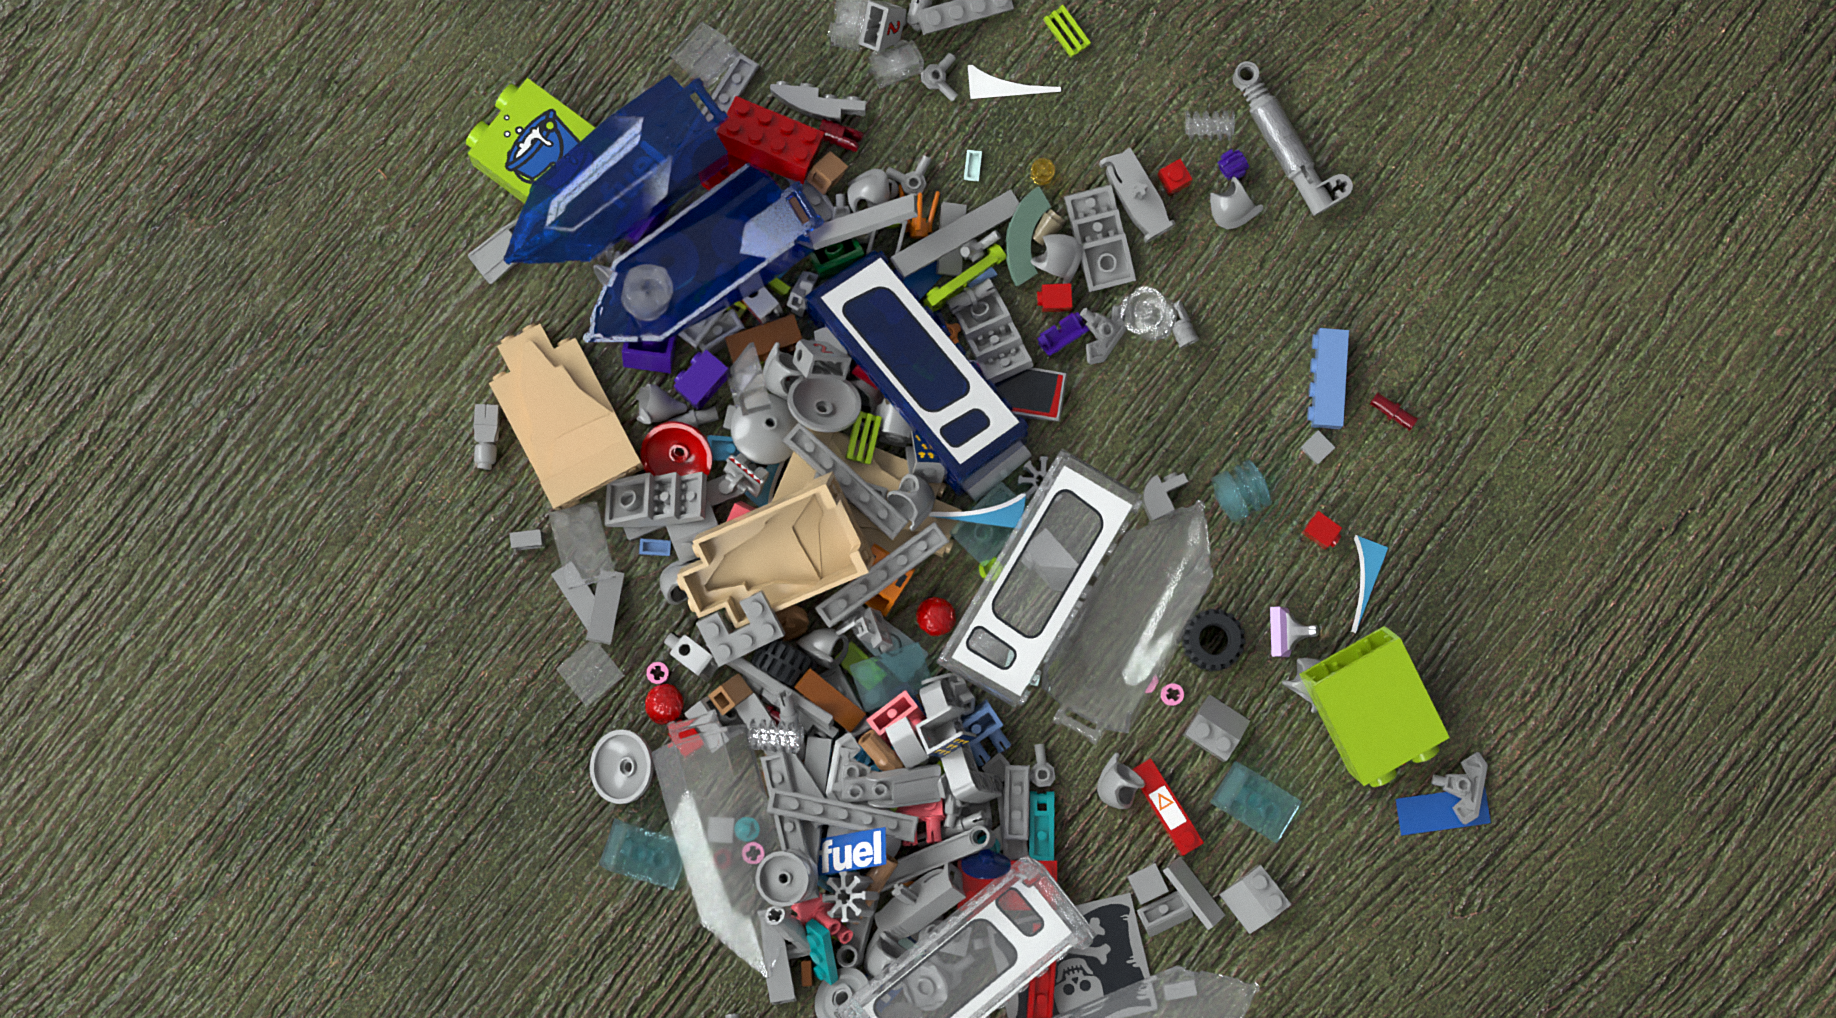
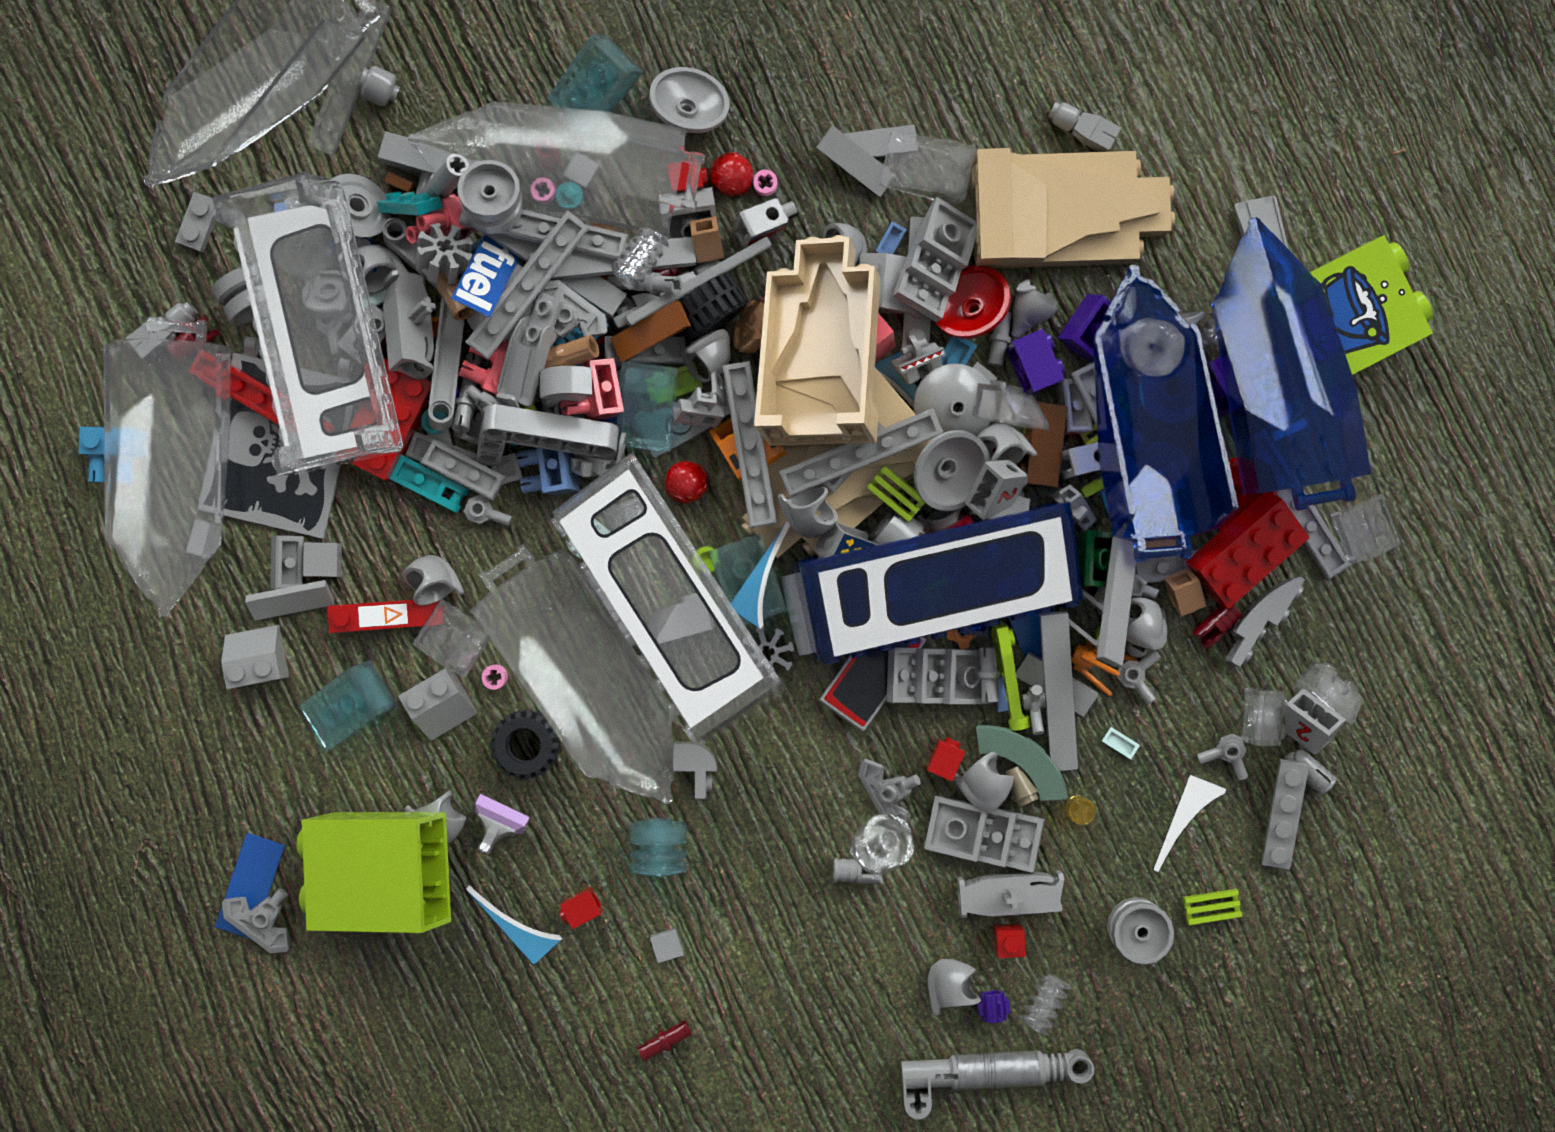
camera: 120 degrees right, 5 degrees up
light grey piece [510,529,545,551] -> none
clear piece [556,641,624,707] -> none
light grey plate [696,590,785,667] -> none
light grey piece [915,705,977,758] -> none
clear blue dish [961,849,1011,879] -> none
dark purple hinge [1037,312,1089,356] -> none
medium blue brick [1307,328,1349,429] -> none
none -> clear slope [413,598,494,677]
none -> light grey wheel [1107,897,1174,964]

